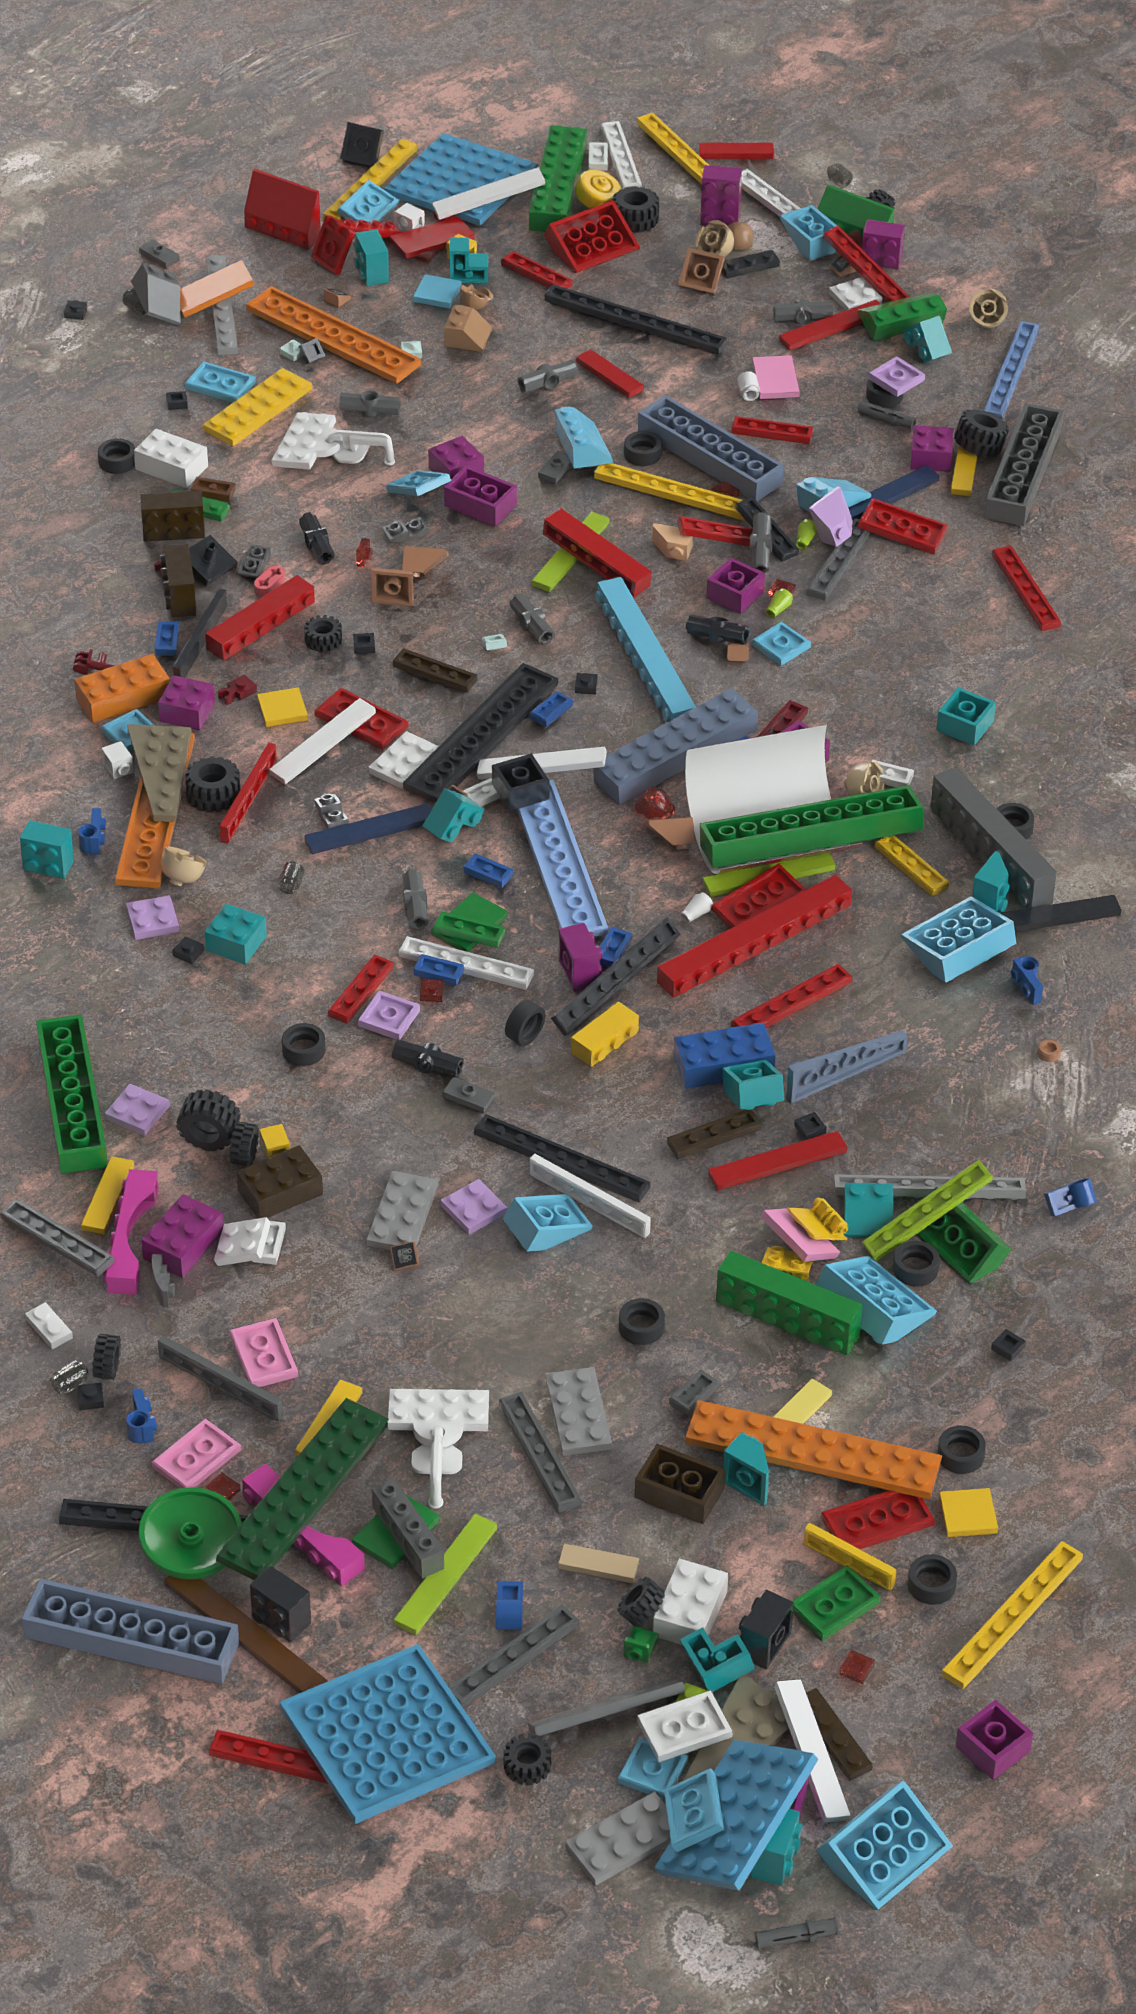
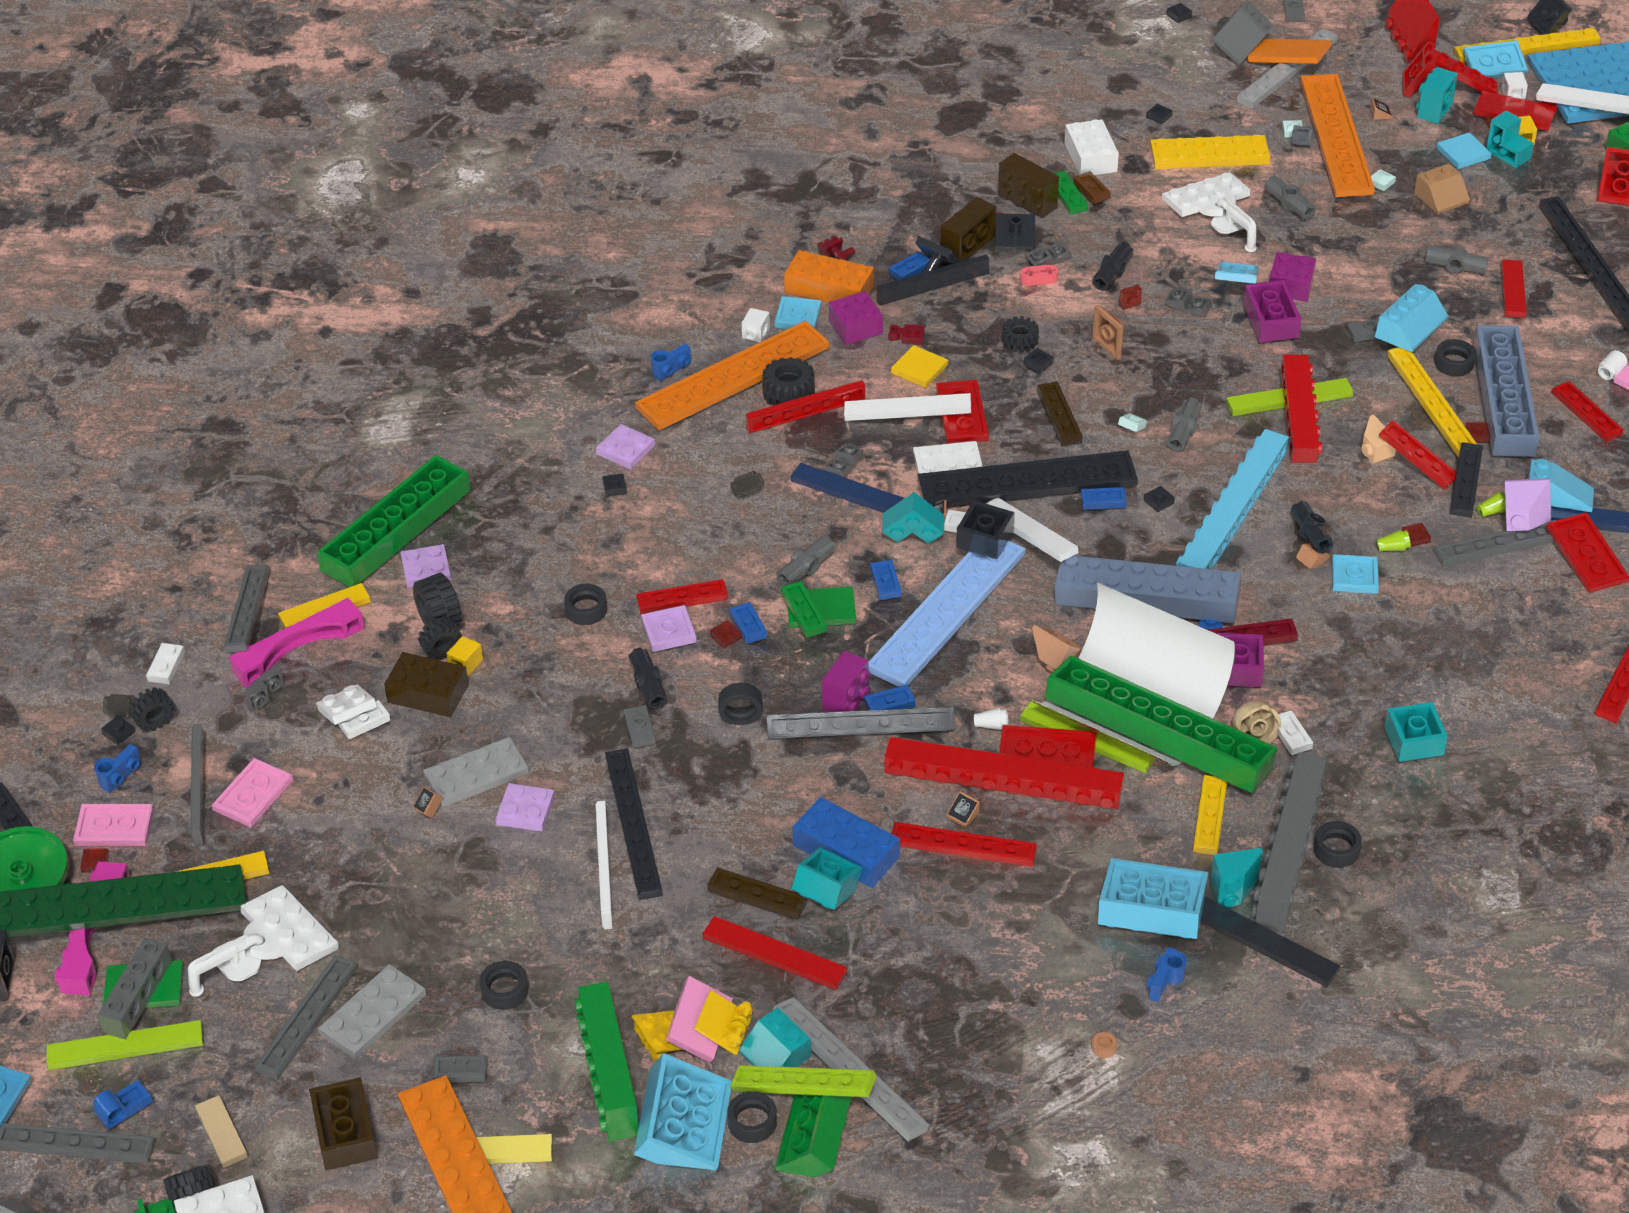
camera: 50 degrees right, 0 degrees up
teal brick [19,820,74,879] -> none
black tyre [98,438,136,474] -> none
dark tan wing [127,724,192,822] -> none
magenta brick [141,1194,223,1278] -> none
tan cylinder [161,846,207,886] -> none
medium azure tile [185,361,256,403] -> none
teal brick [204,903,267,965] -> none
red brick [205,575,315,661] -> none
white tile [399,936,534,990] -> none
nougat slope [402,546,449,577] -> none
medium nougat hair [459,284,493,310] -> none
red tile [501,251,573,289] -> none
medium azure slope [503,1194,593,1252] -> none
yellow brick [571,1001,639,1067] -> none
clear red hair [635,787,675,819] -> none
magenta brick [706,558,765,614] -> none
teal slope [723,1432,769,1506] -> none
dark grey piece [750,513,772,573] -> none
sand blue wing [786,1030,908,1104] -> none
black plate [794,1112,827,1140] -> none
blue plate [1044,1178,1097,1216] -> none
none -> black tile [915,236,961,273]
none -> slope [946,792,980,828]

